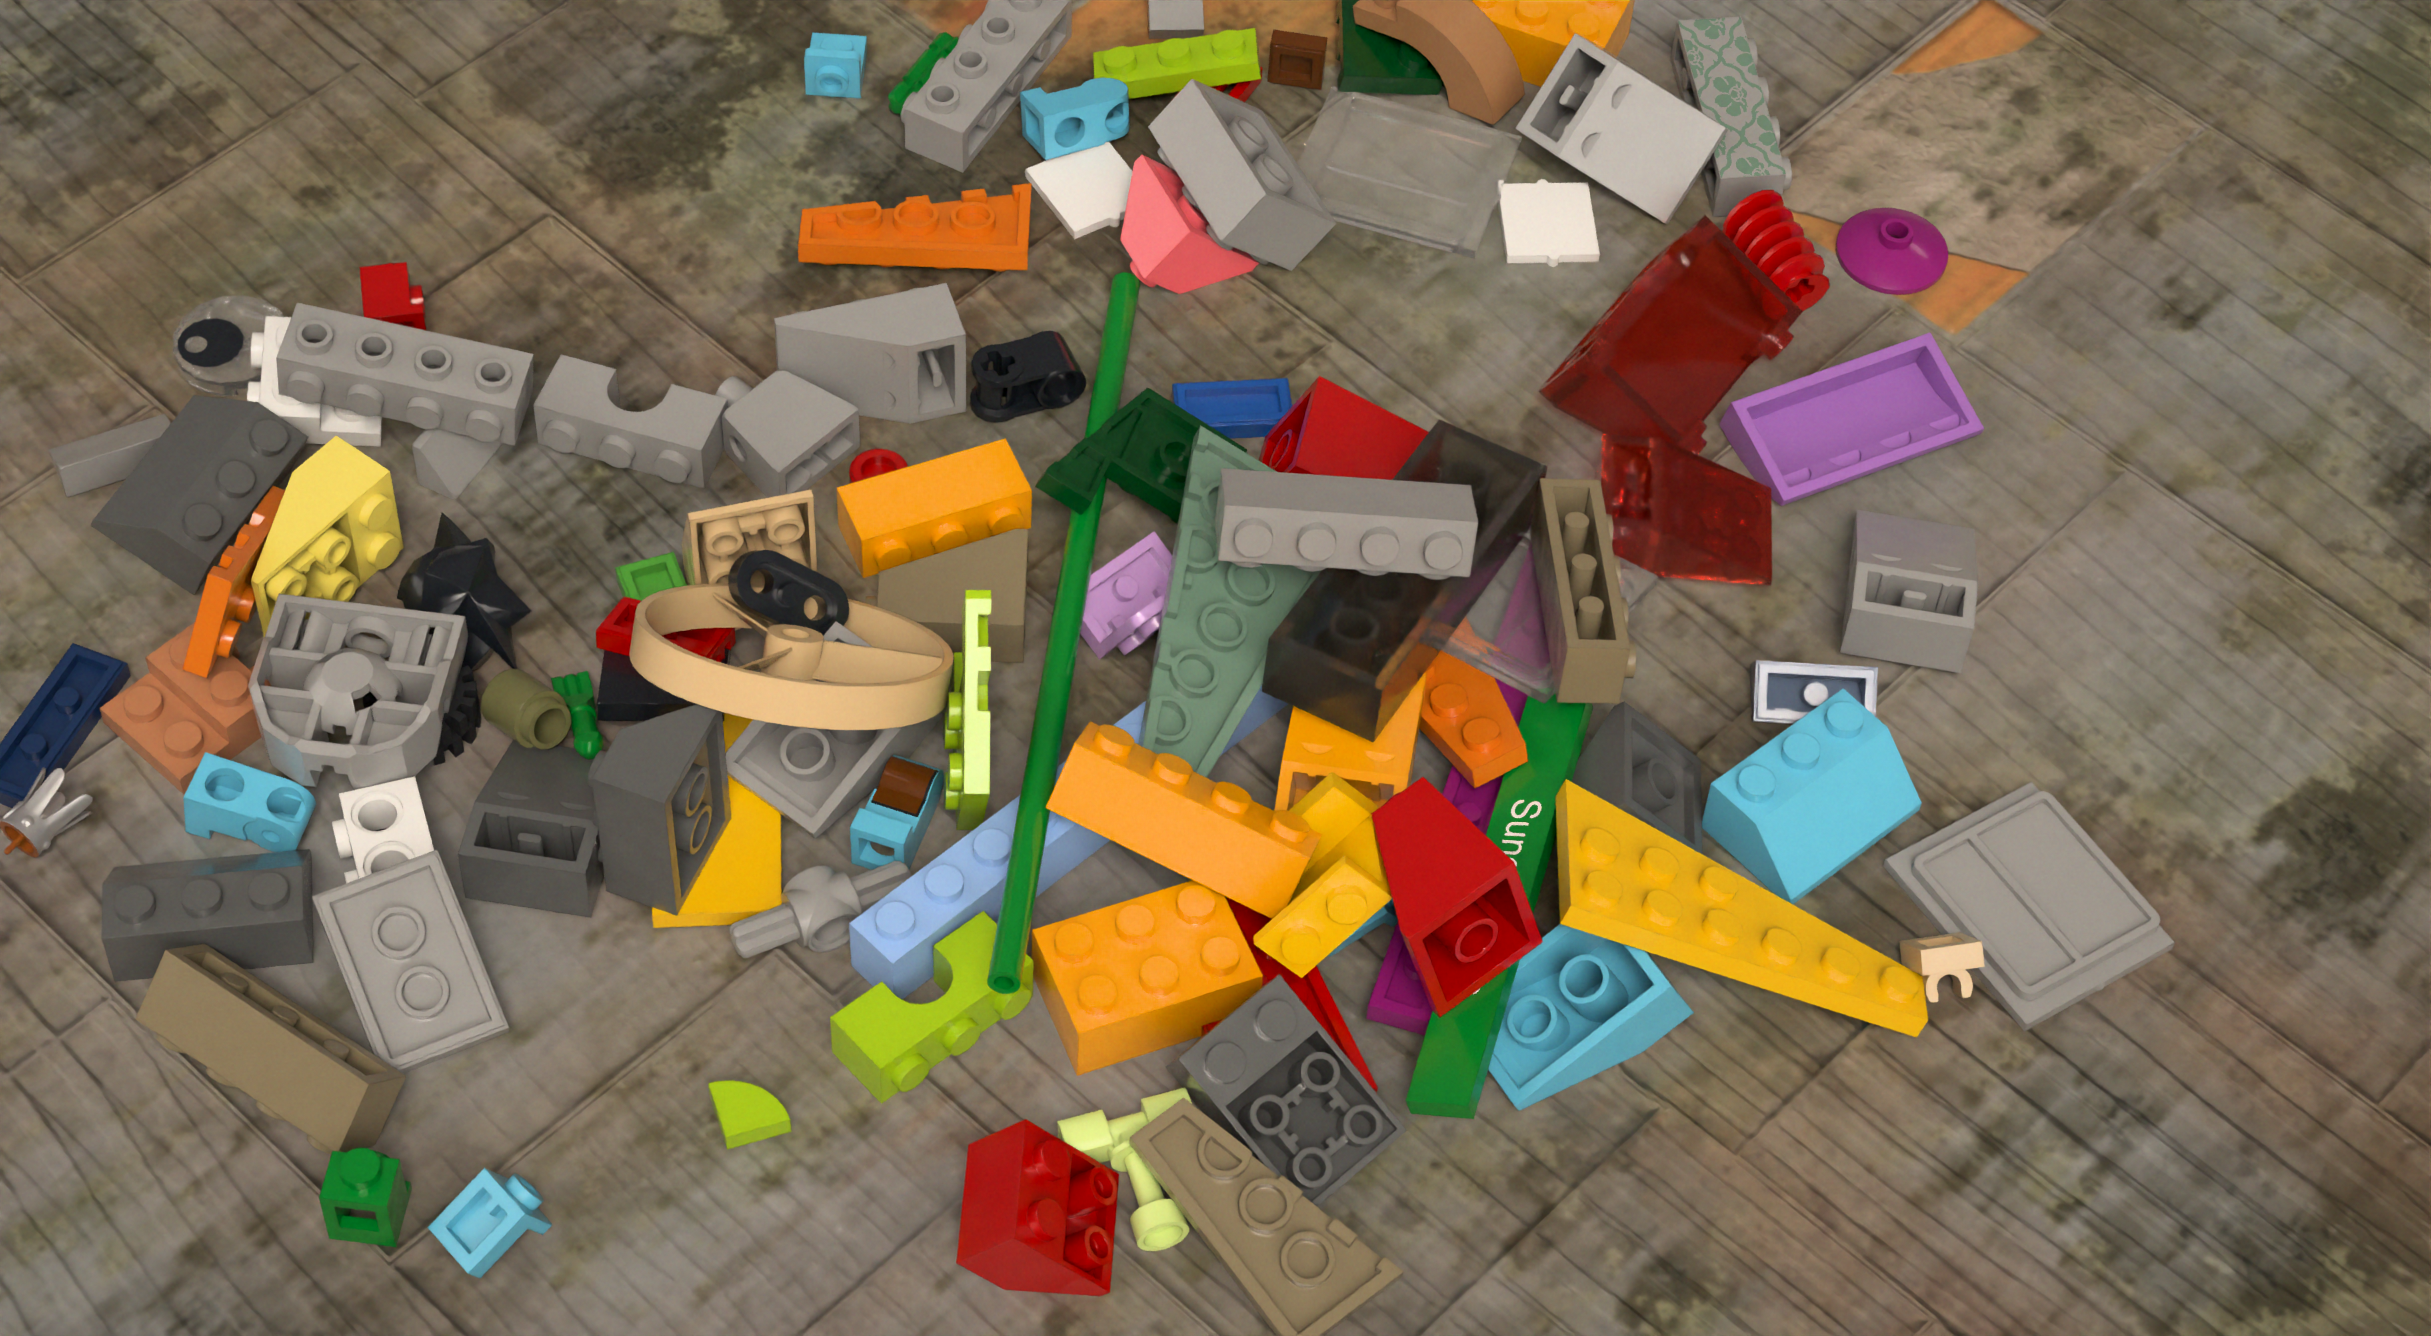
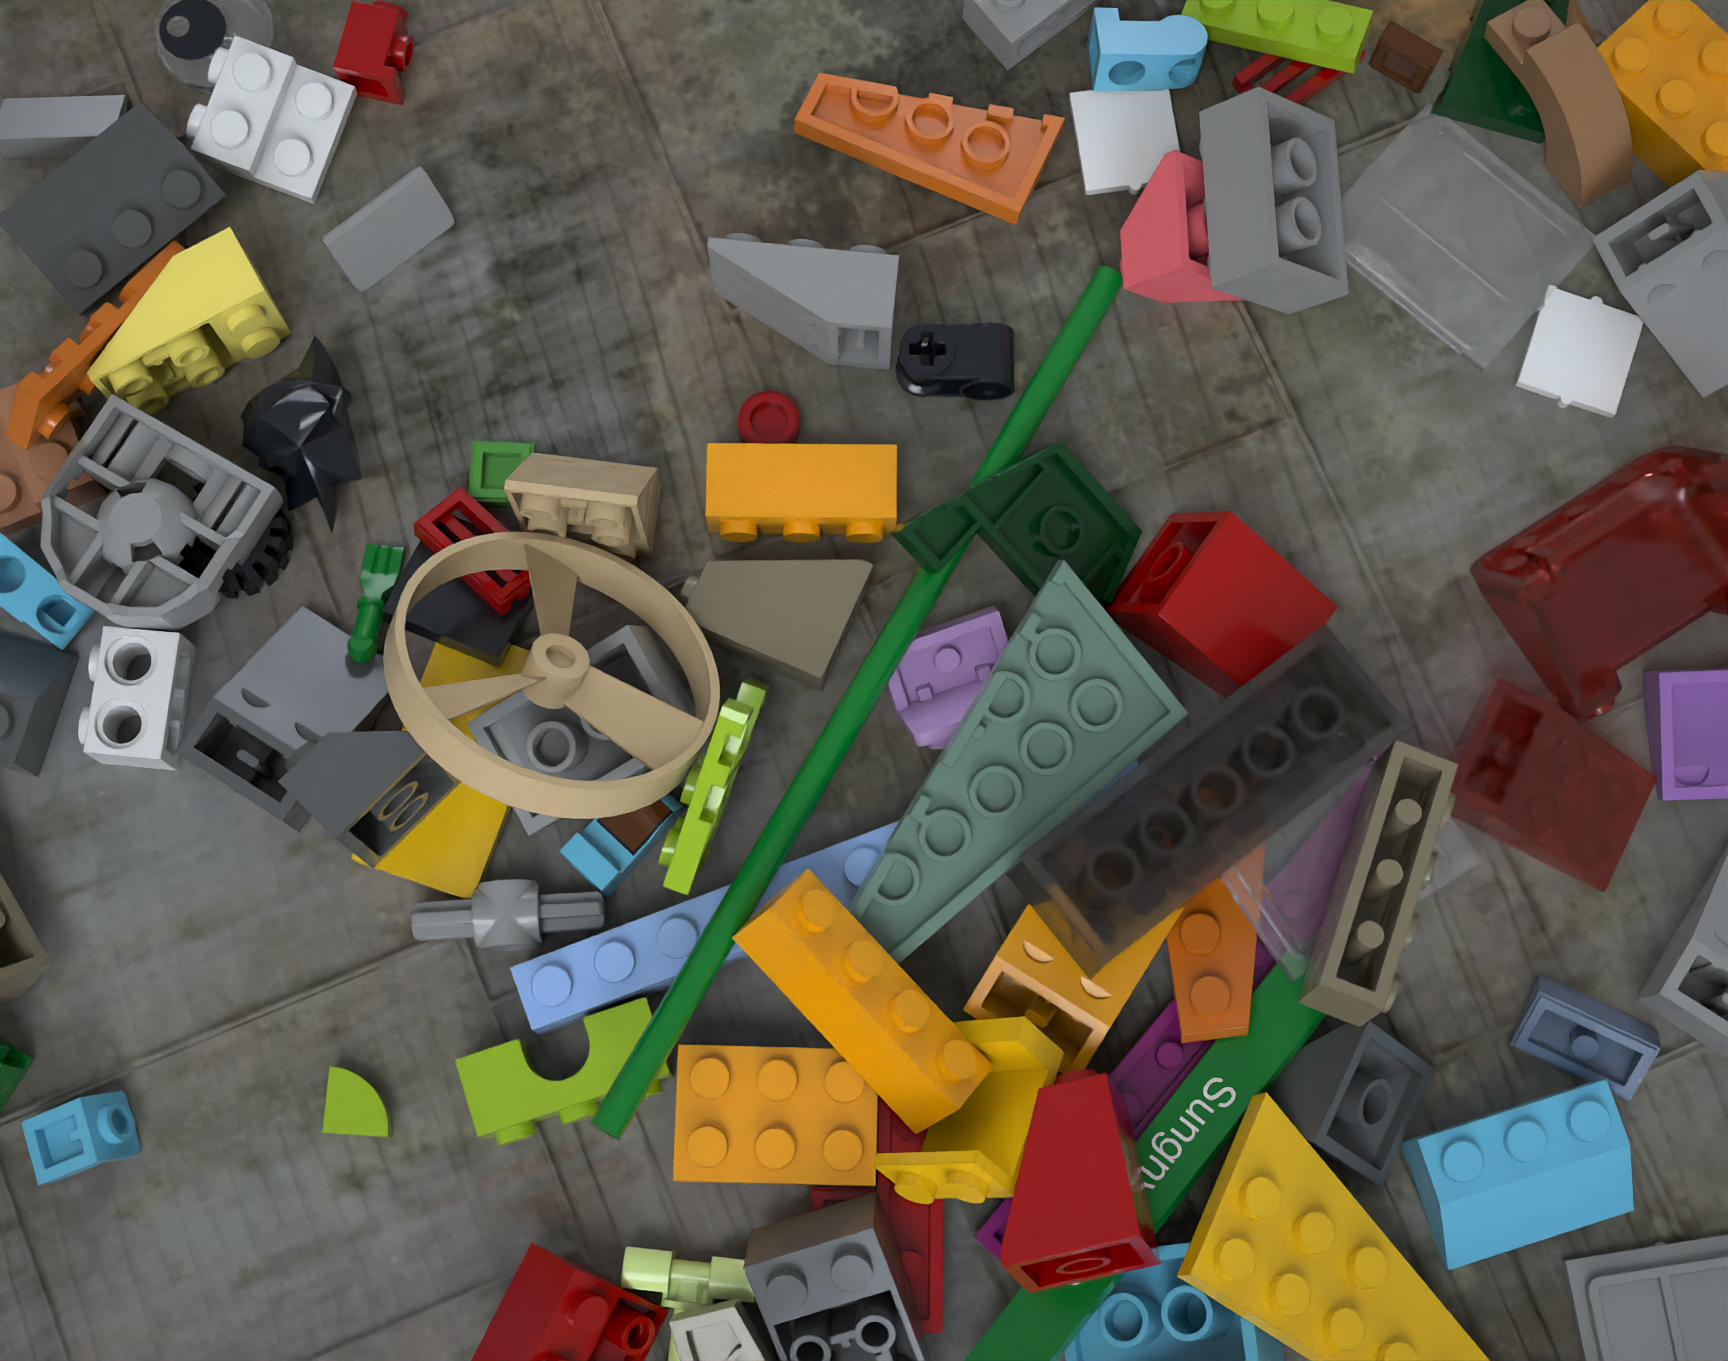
camera: 25 degrees right, 25 degrees up
light grey brick [276,303,533,446] -> none
light grey tile [312,849,509,1074] -> none
olive brick [481,669,571,749] -> none
light grey arch [533,354,728,489] -> none
light grey torso [715,370,860,498] -> none
black plate [728,550,849,636] -> none
blue tile [1172,378,1292,439] -> none
light grey brick [1215,468,1478,580] -> none

